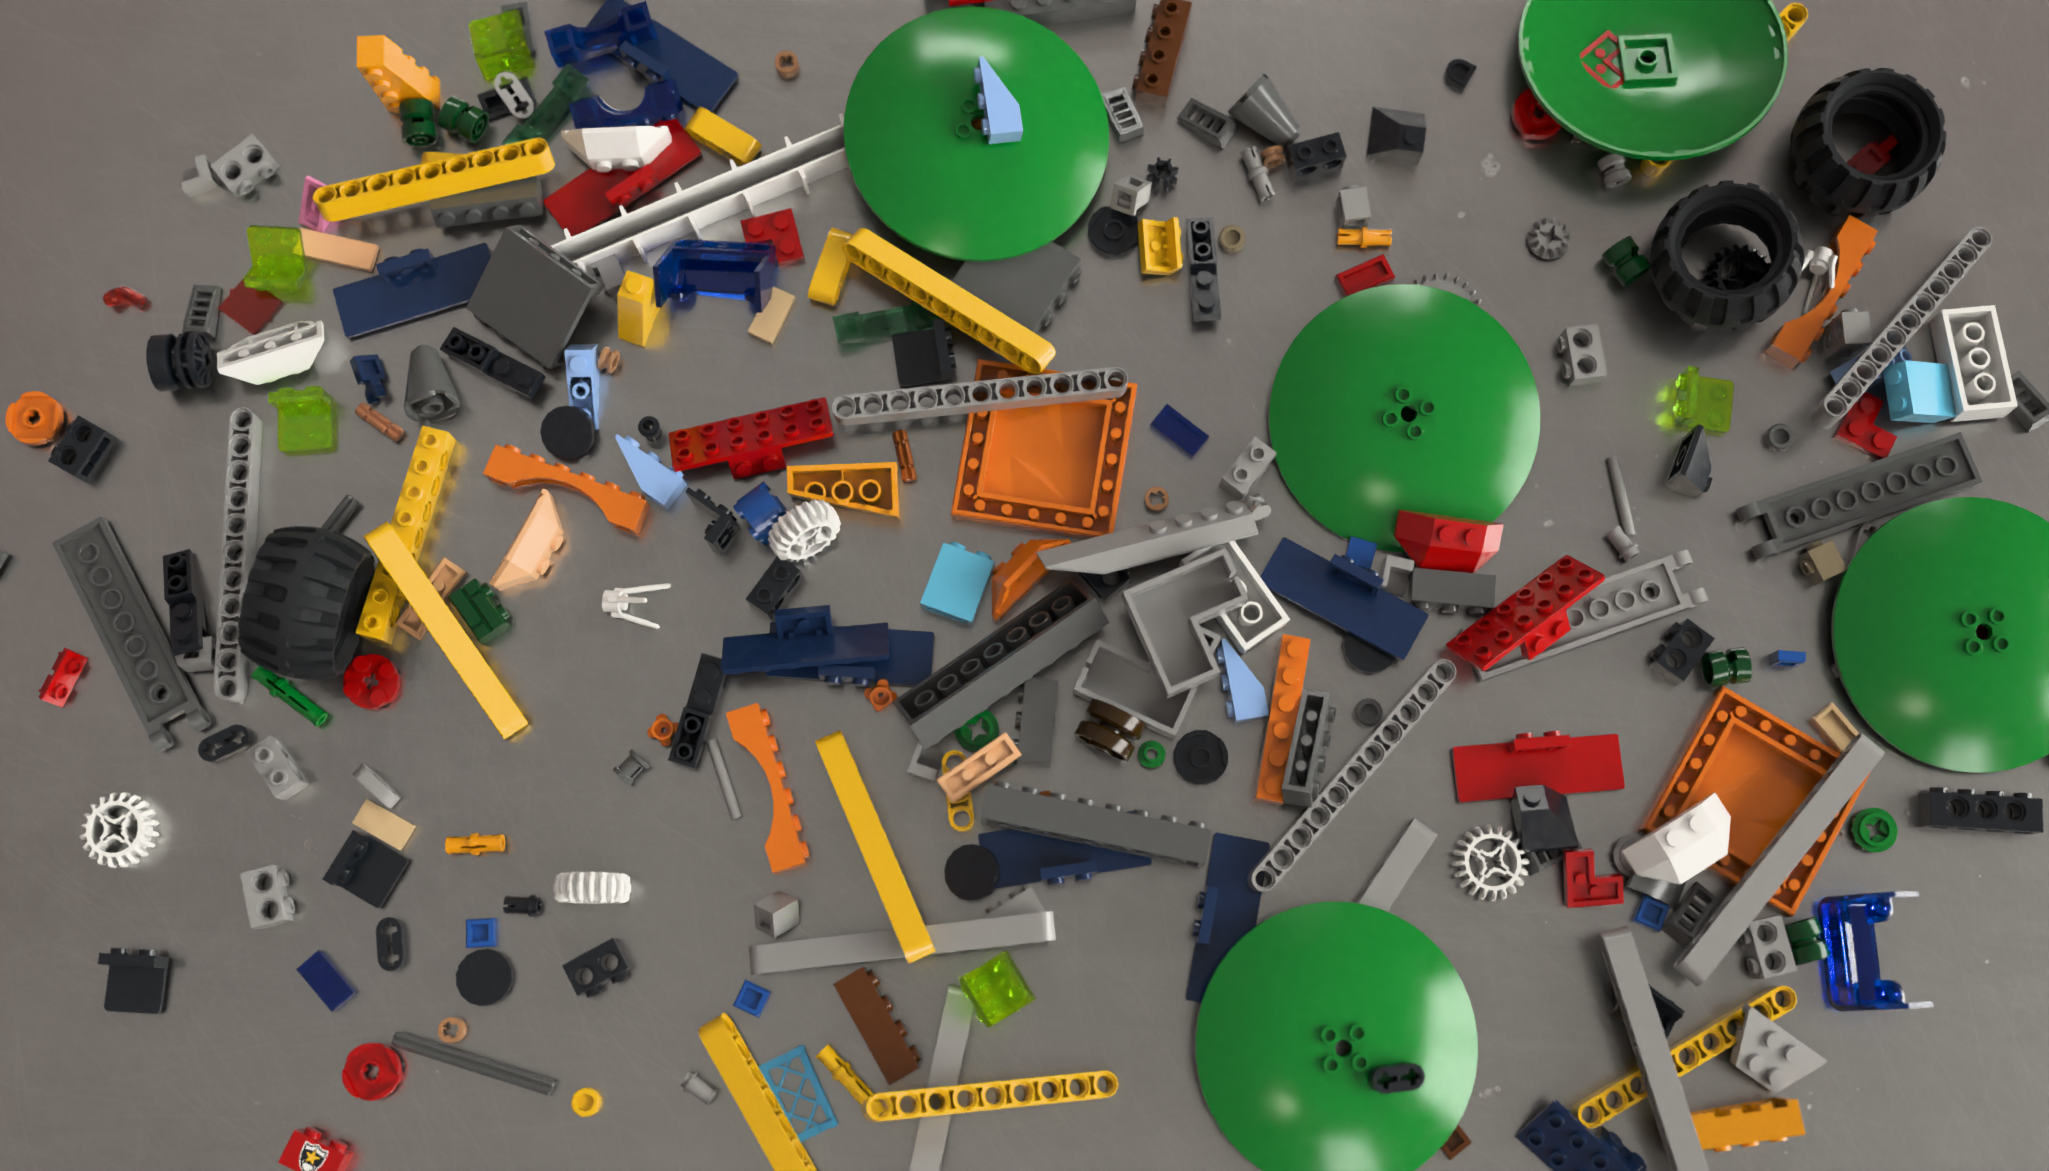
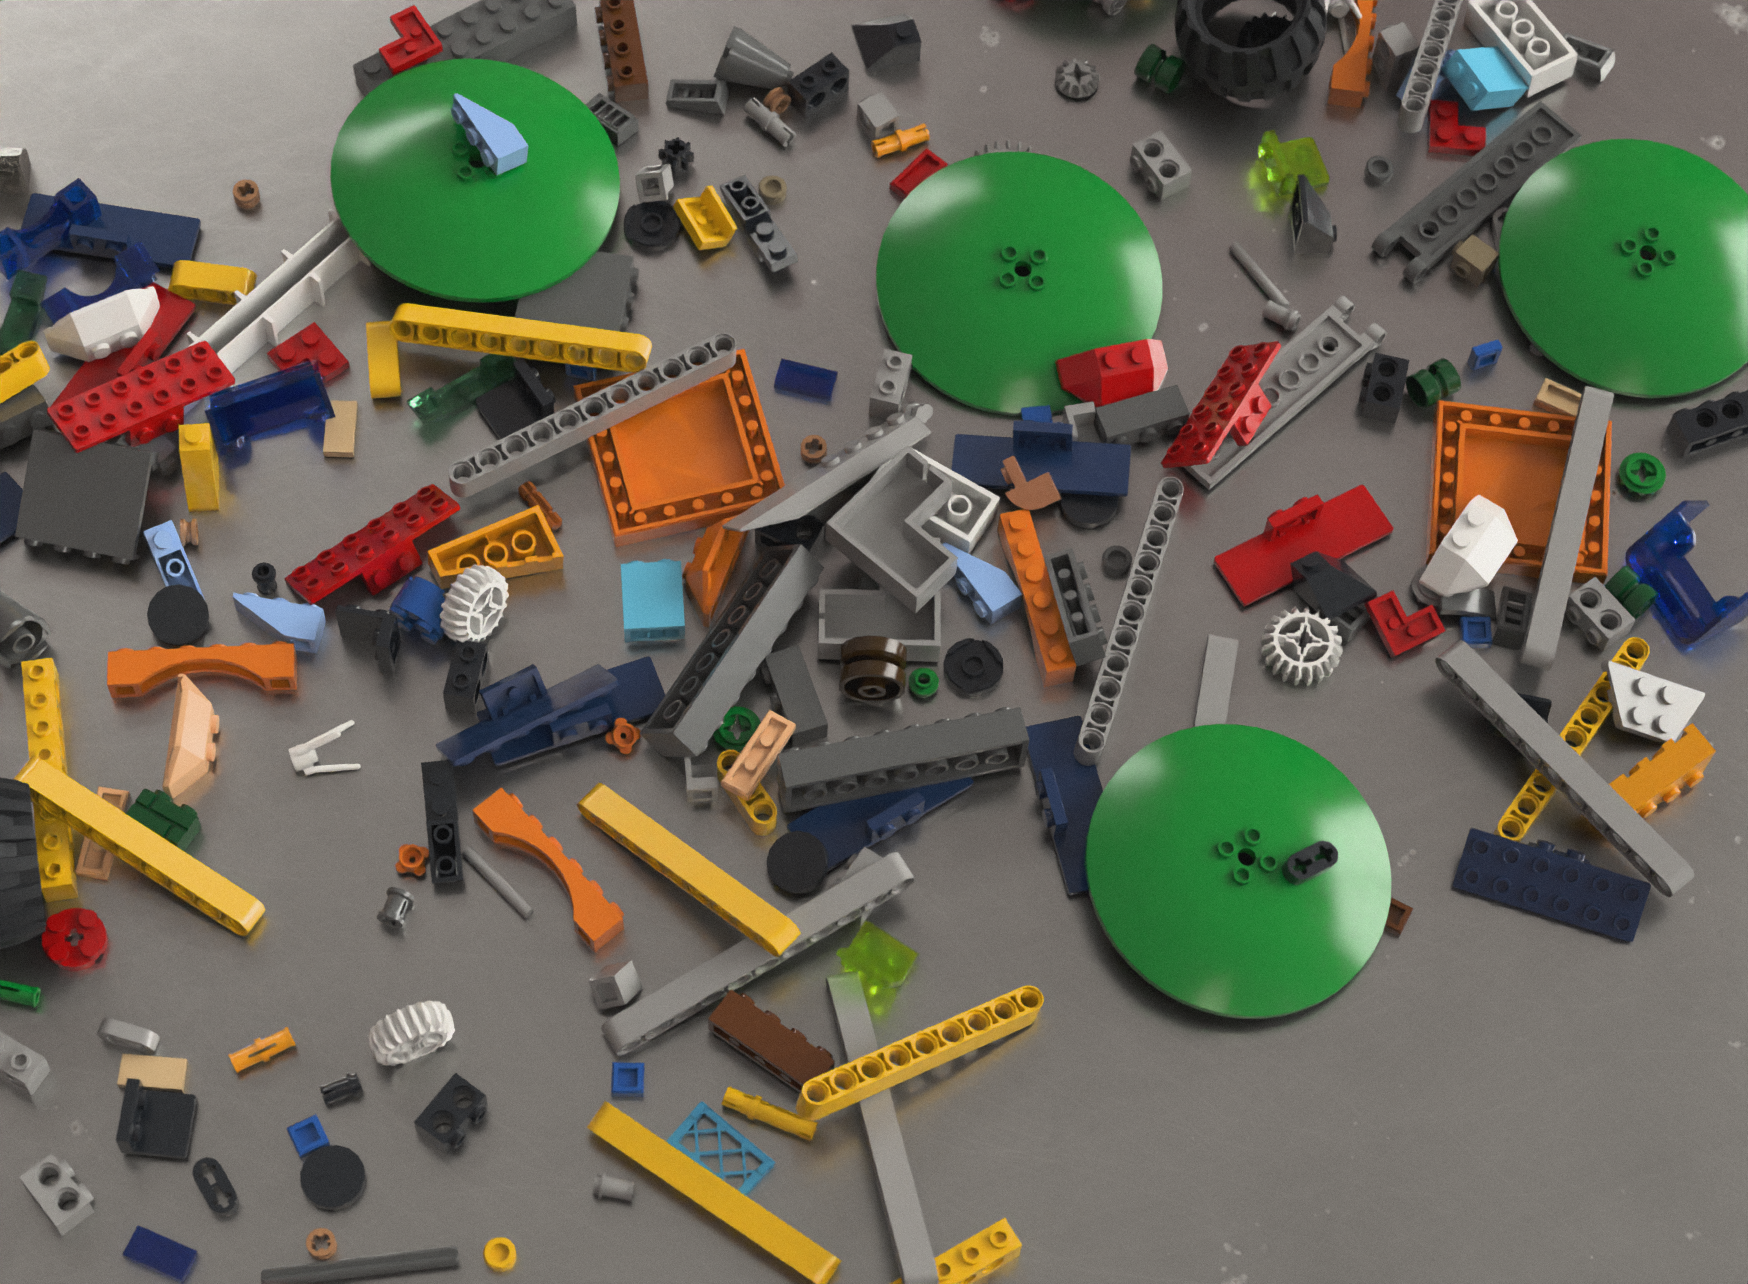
camera: 30 degrees left, 15 degrees down
black slope [440,327,546,399] -> none
none -> red bracket [47,341,235,453]
none -> nougat brick [1000,456,1062,510]

